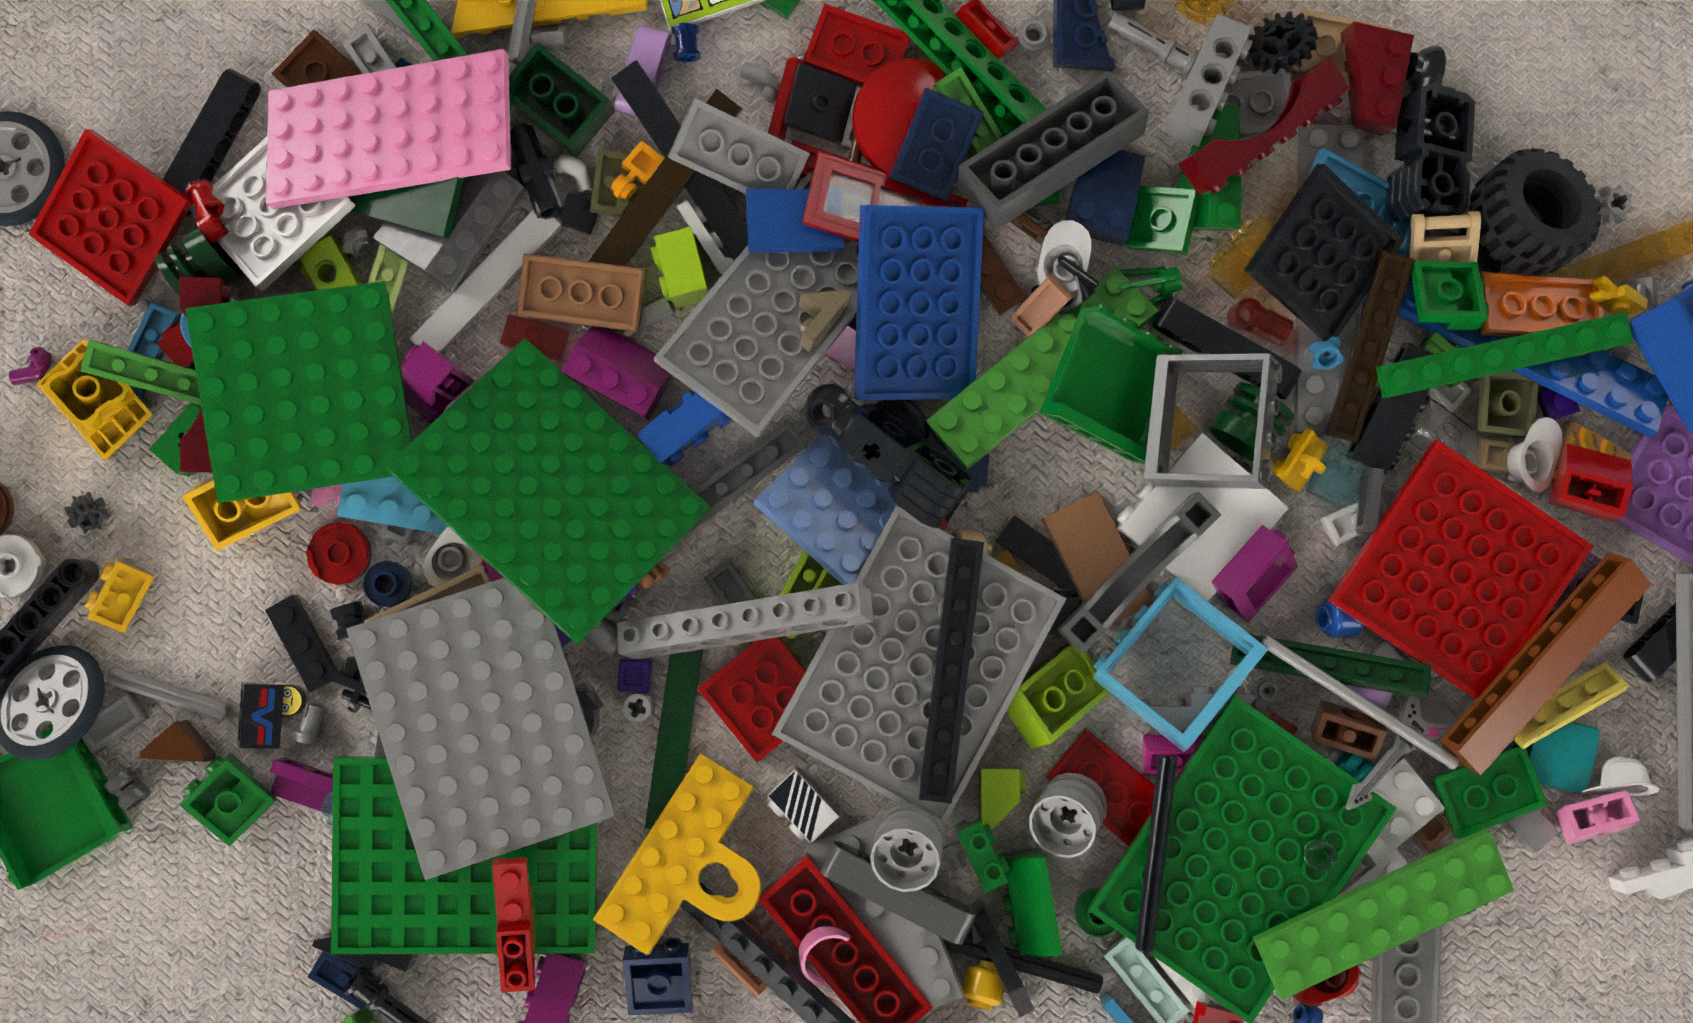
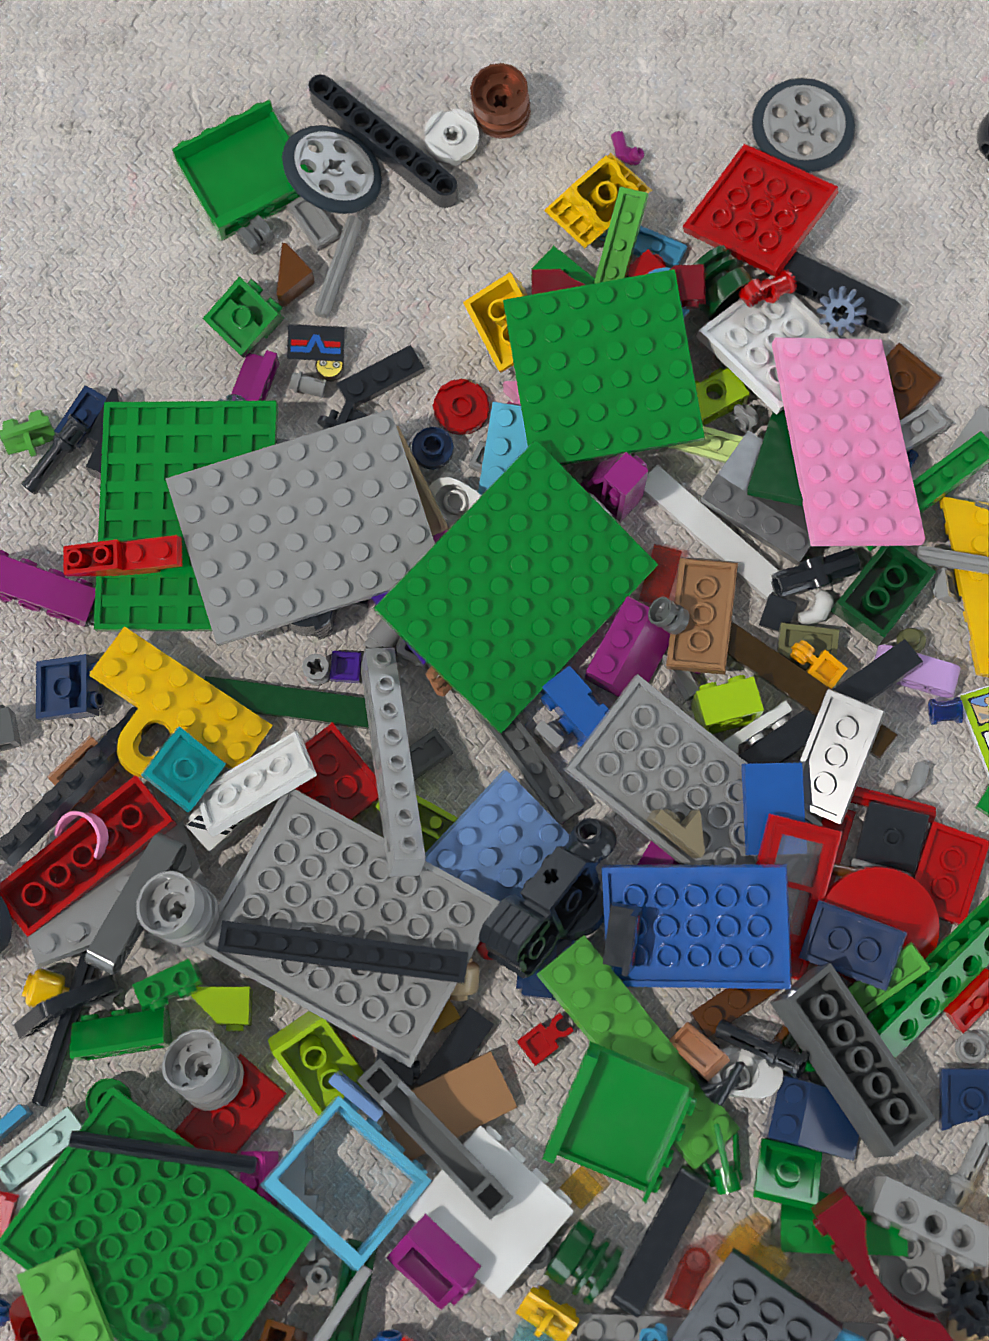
camera: 90 degrees right, 10 degrees down
black gear [64,492,109,534] -> none
yellow bracket [84,557,154,633] -> none
black wheel [330,601,365,640] -> none
dark grey window [1144,353,1283,489] -> none
none -> teal plate [140,726,226,812]
none -> white tile [198,731,317,837]
none -> medium blue tile [328,1070,386,1122]
none -> red plate [516,1013,574,1066]
none -> light grey plate [534,720,565,754]
none -> black panel [603,902,643,976]
none -> dark grey wheel [648,597,689,635]
none -> black pin [715,1019,809,1079]
none -> sand blue gear [817,286,867,336]
none -> olive plate [896,628,926,653]

